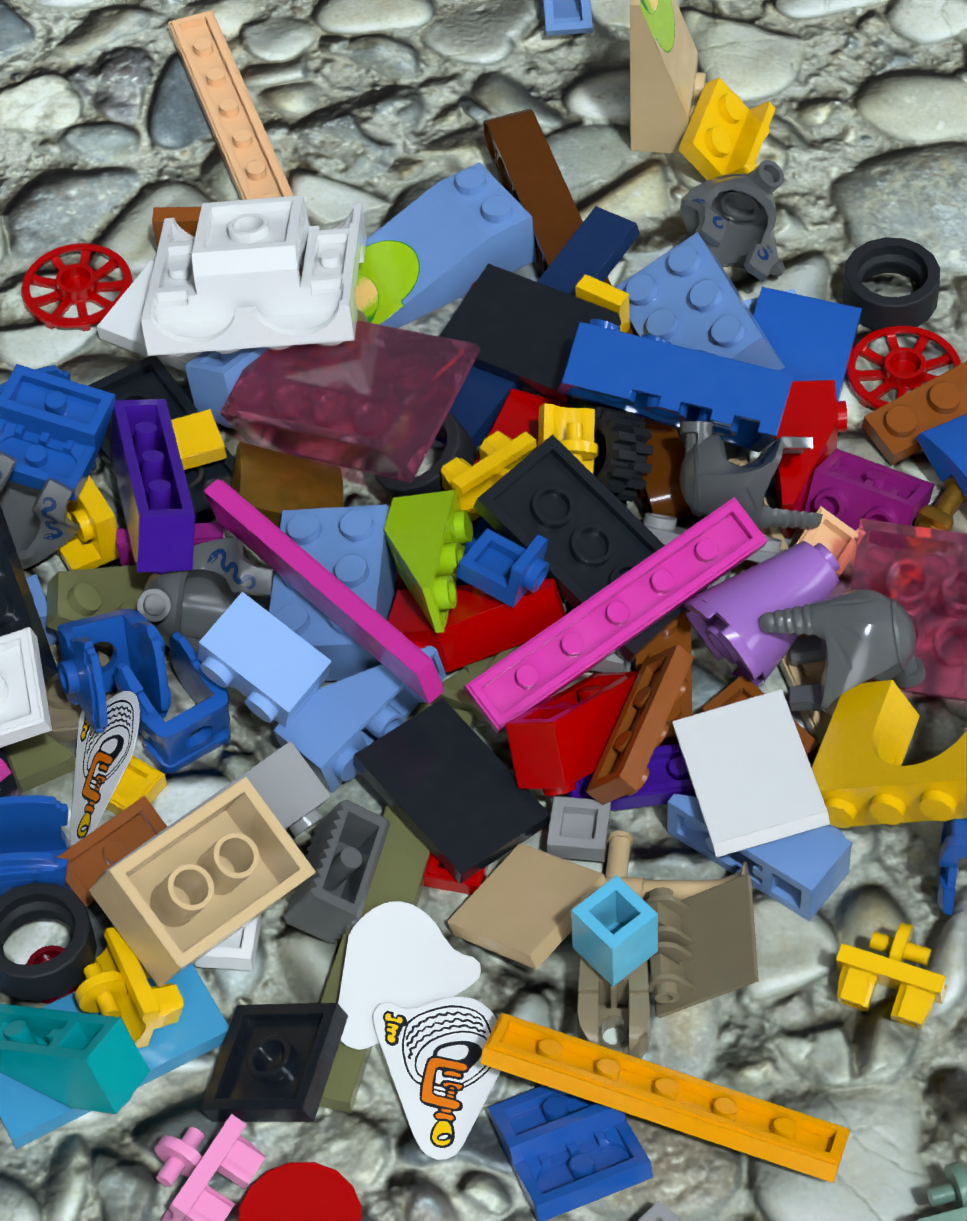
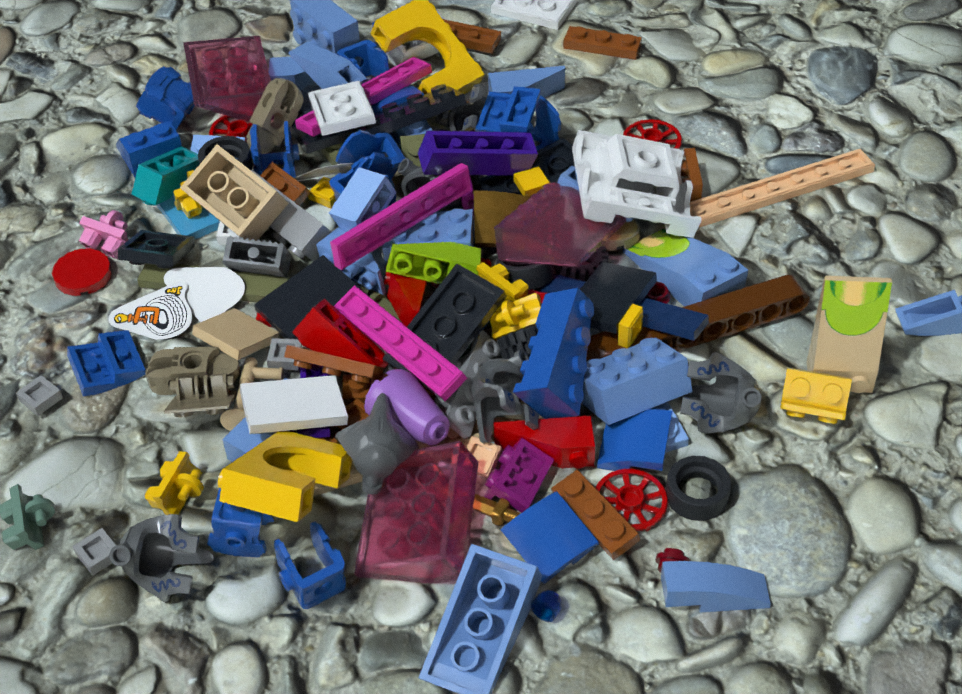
camera: 85 degrees right, 5 degrees down
blue bracket [456,528,550,608] -> none
light orange tile [480,1013,850,1183] -> none
medium azure brick [571,875,658,987] -> none

